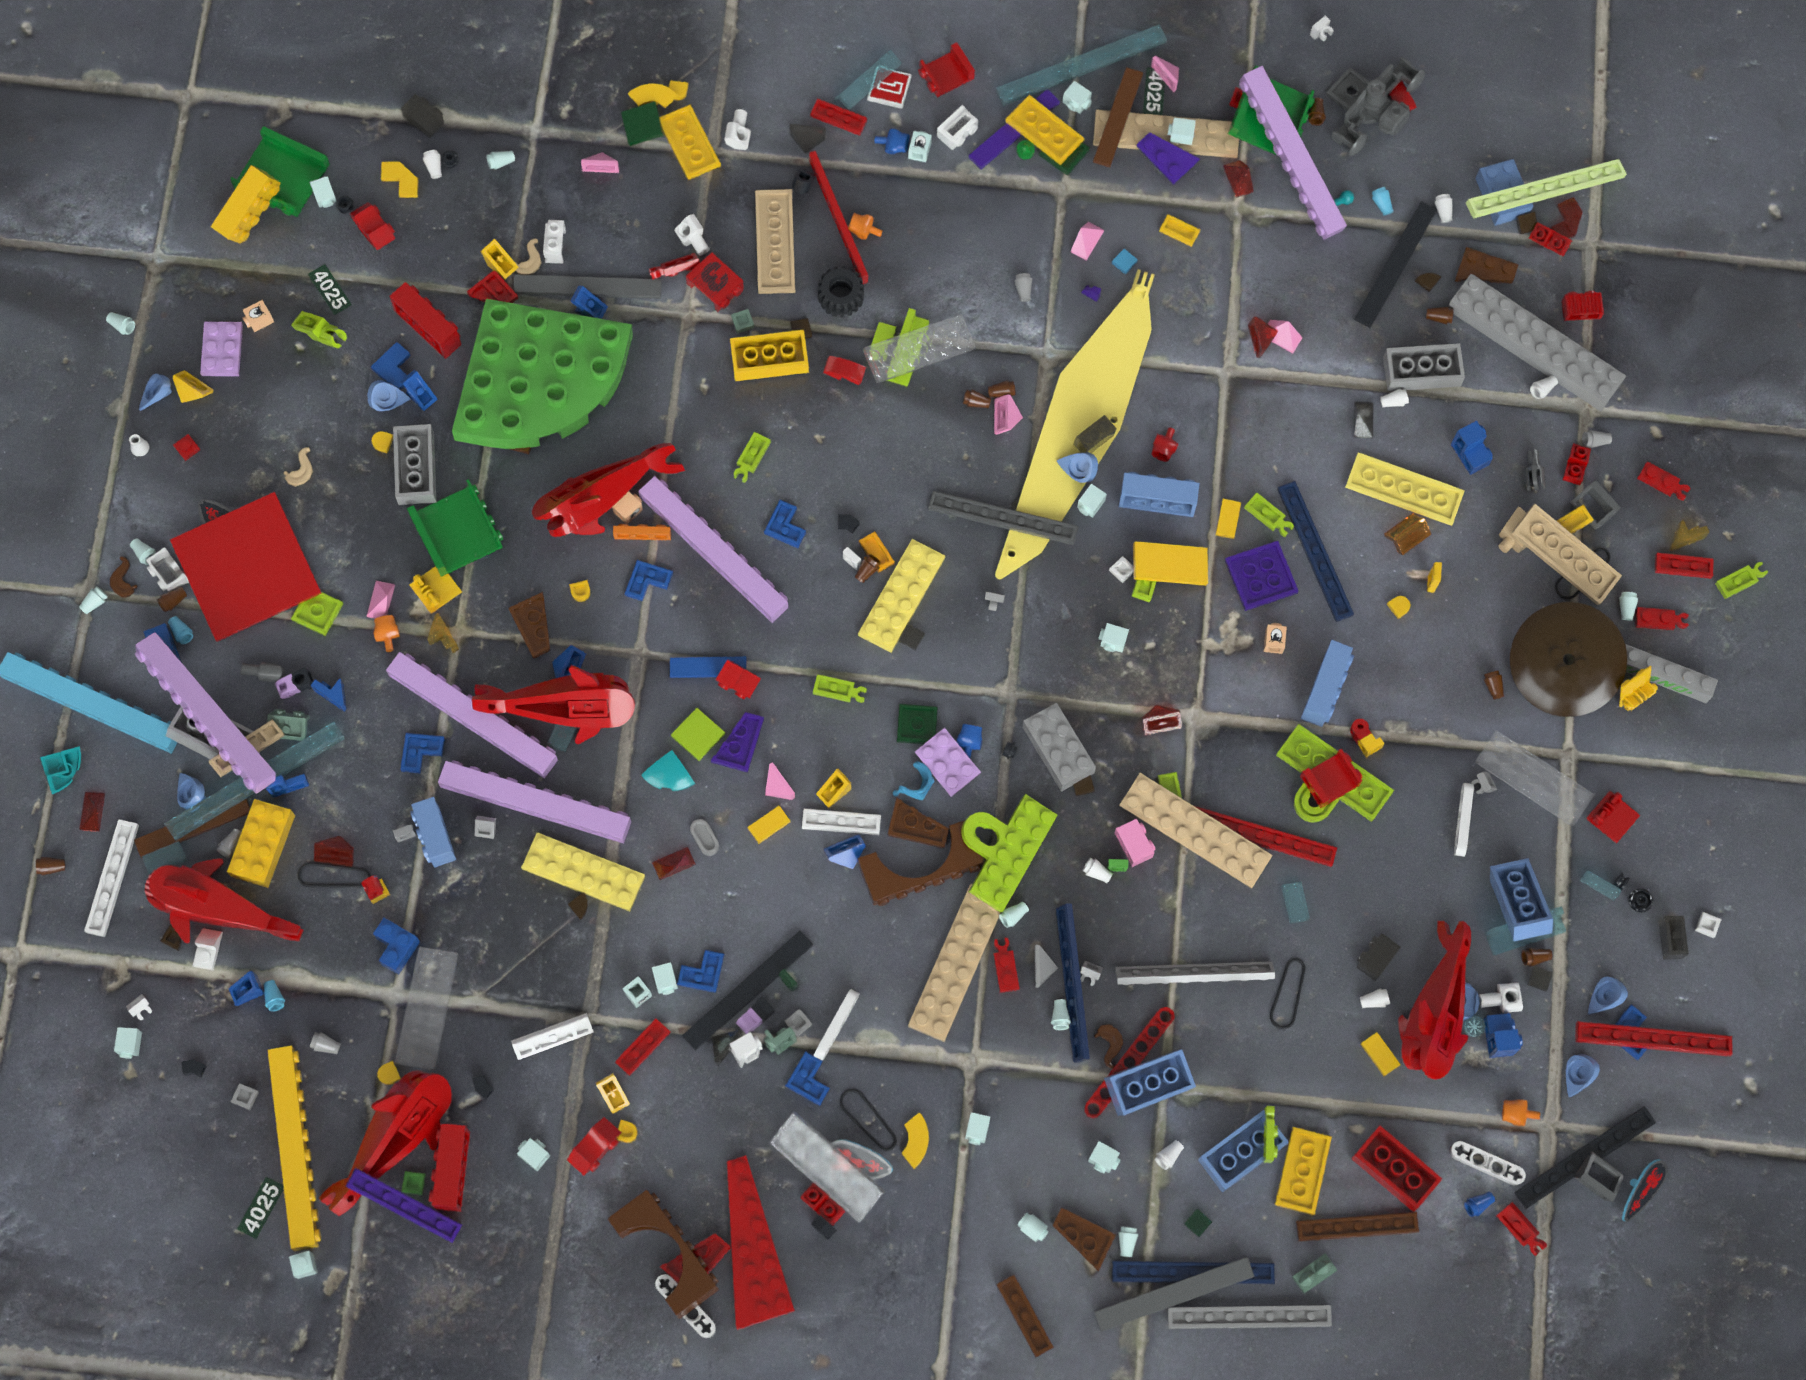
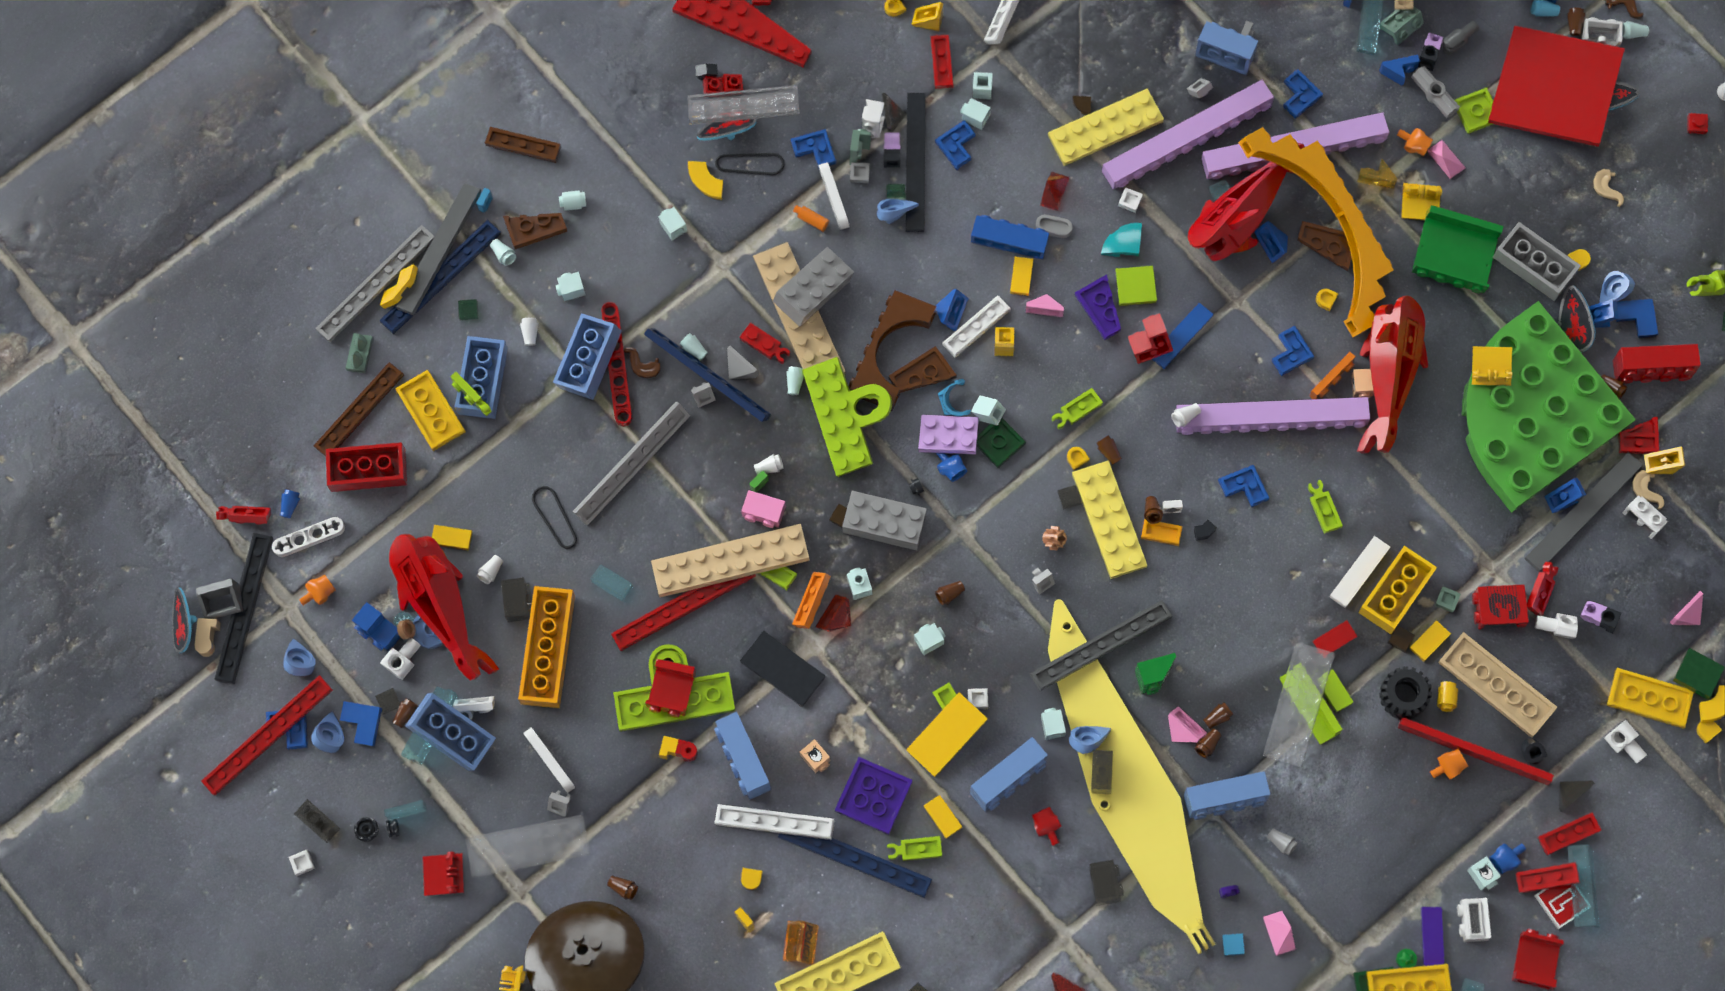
camera: 140 degrees right, 0 degrees up
none -> tan leg [195,618,221,657]
none -> blue tile [340,701,382,746]
none -> yellow tile [380,264,418,309]
none -> medium nougat tile [397,619,416,640]
none -> white plate [453,696,495,719]
none -> dark azure tile [476,188,493,213]
none -> light orange brick [518,586,575,708]
none -> white tile [715,804,835,840]
none -> black tile [740,630,826,707]
none -> light grey brick [773,247,854,327]
none -> orange plate [792,572,831,629]
none -> orange cylinder [793,205,830,232]
none -> light aqua brick [847,568,873,600]
none -> medium blue piece [877,199,919,224]
none -> reddish brown cone [935,581,965,605]
none -> blue brick [971,215,1049,260]
none -> light aqua brick [971,396,1006,425]
none -> nougat gear [1043,526,1067,551]
none -> yellow tile [1067,447,1090,470]
none -> clear smoke brick [1089,860,1124,906]
none -> reddish brown cone [1096,435,1122,465]
none -> white plate [1118,187,1143,213]
none -> green slope [1135,653,1176,695]
none -> white cone [1171,403,1201,427]
none -> medium blue brick [1183,771,1270,820]
none -> light orange arch [1238,127,1394,337]
none -> white tile [1330,536,1390,608]
none -> yellow tile [1409,620,1451,662]
none -> light grey piece [1411,66,1460,118]
none -> yellow brick [1437,681,1458,712]
none -> yellow hinge [1472,346,1512,386]
none -> red plate [1516,862,1580,893]
none -> shield [1558,286,1596,353]
none -> leg [1580,601,1622,634]
none -> reddish brown cone [1601,374,1628,400]

